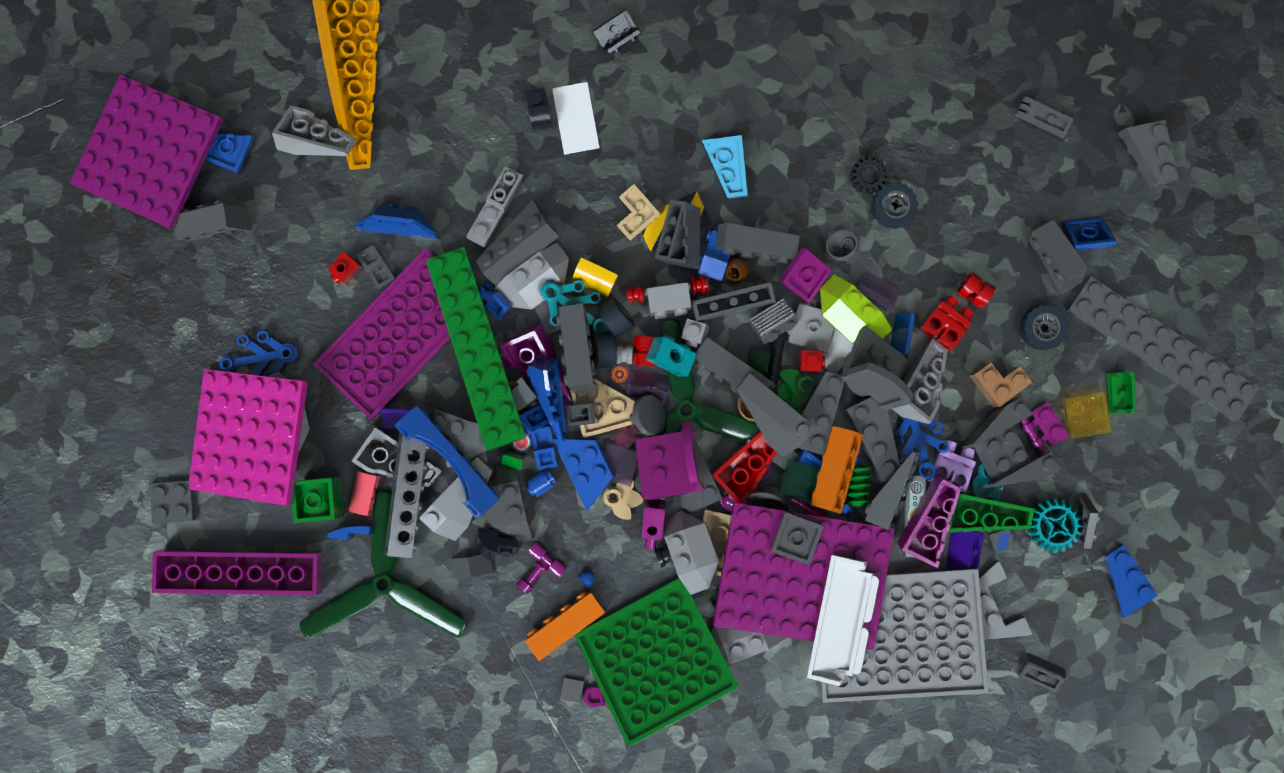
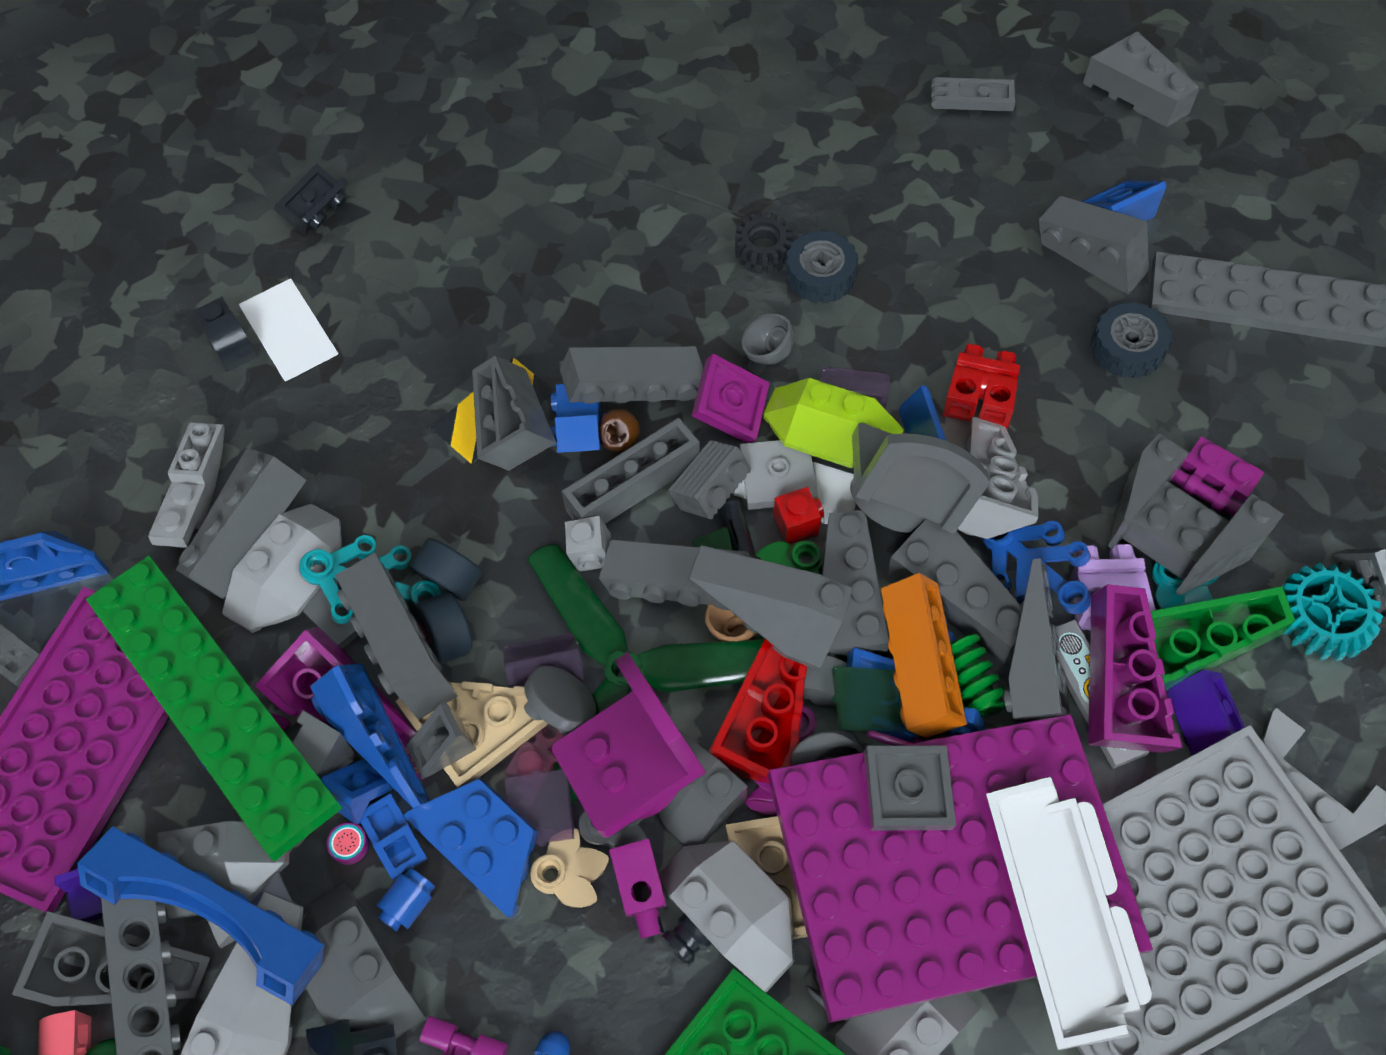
camera: 20 degrees left, 25 degrees down
blue plate [479,283,512,320] -> none
green slope [501,448,527,470] -> none
yellow brick [572,257,618,299] -> none
clear pink tile [609,364,630,385] -> none
light grey wheel [616,344,633,364] -> none
tan plate [617,184,661,241] -> none
light grey brick [626,274,708,319] -> none
red wheel [633,336,657,367] -> none
teal brick [645,335,697,377] -> none
medium azure wing [702,135,748,199] -> none
red wheel [957,272,996,309] -> none
medium nougat brick [969,362,1032,408] -> none
dark grey tile [988,530,1015,554] -> none
clear yellow plate [1062,392,1111,439] -> none
green hinge [1106,372,1136,414] -> none

